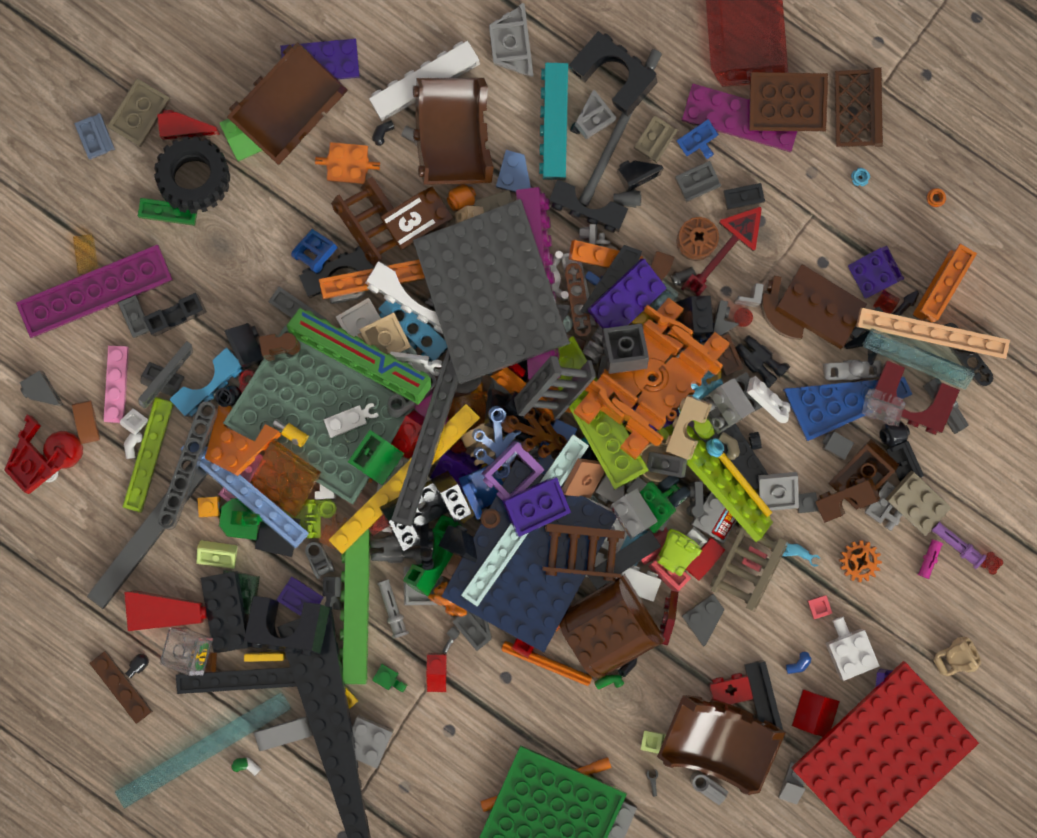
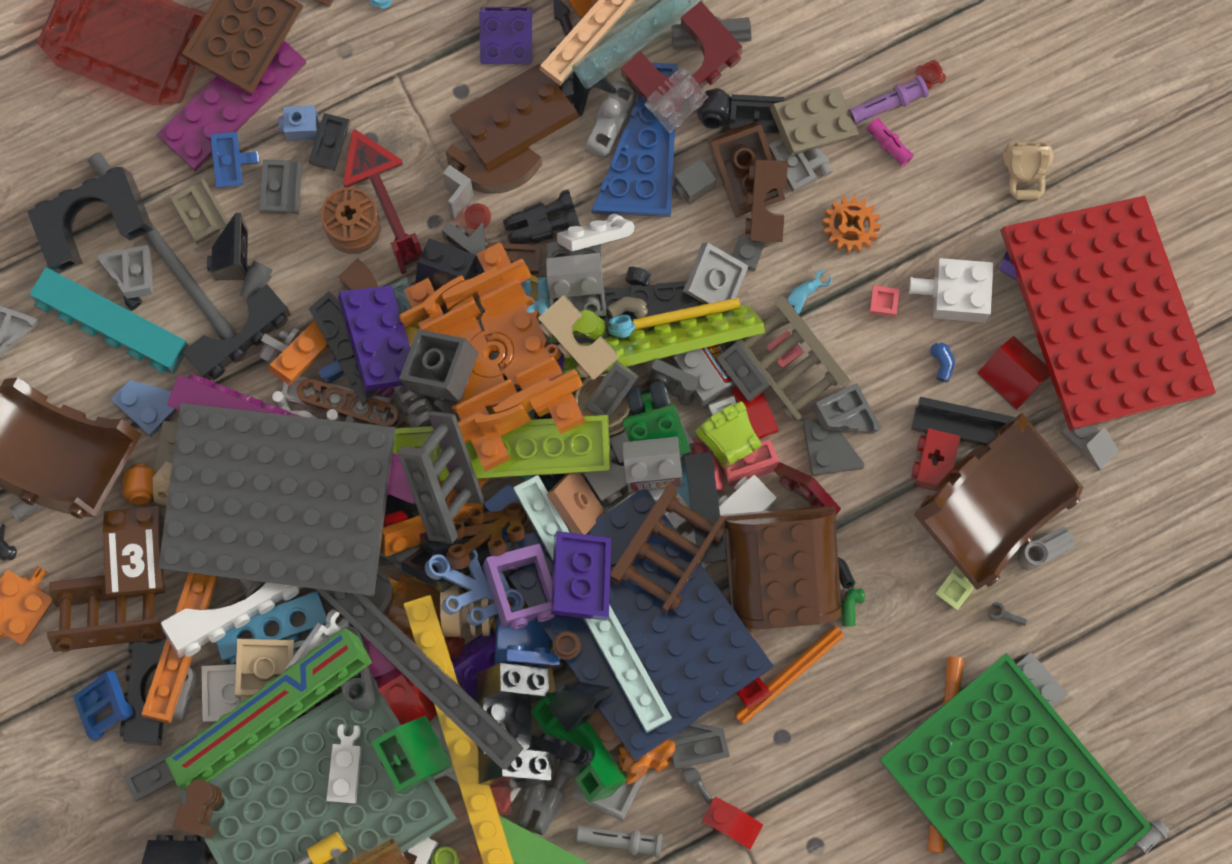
camera: 65 degrees left, 10 degrees down
dark grey pin [671,266,696,286] -> none
clear red plate [873,290,900,314] -> none
none -> medium blue brick [279,106,319,141]
none -> dark grey plate [717,342,772,401]
none -> dark grey wing [811,383,882,433]

